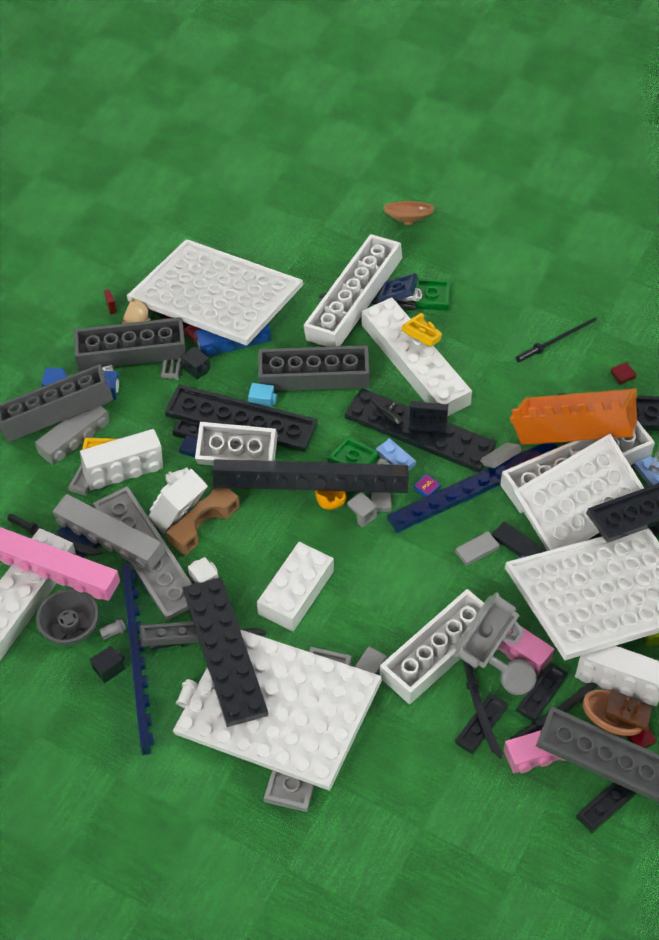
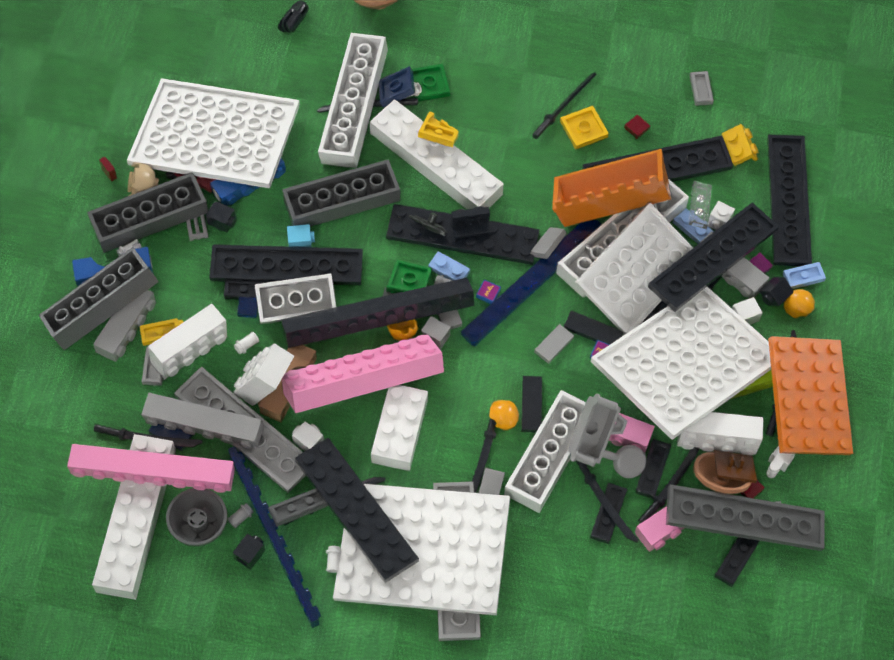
camera: 20 degrees left, 10 degrees up
none -> black arm [278,0,309,33]
none -> bright pink brick [282,335,444,413]
none -> black sword [472,418,496,493]
none -> light orange hair [489,400,519,430]
none -> black tile [521,376,542,433]
none -> yellow plate [560,106,609,149]

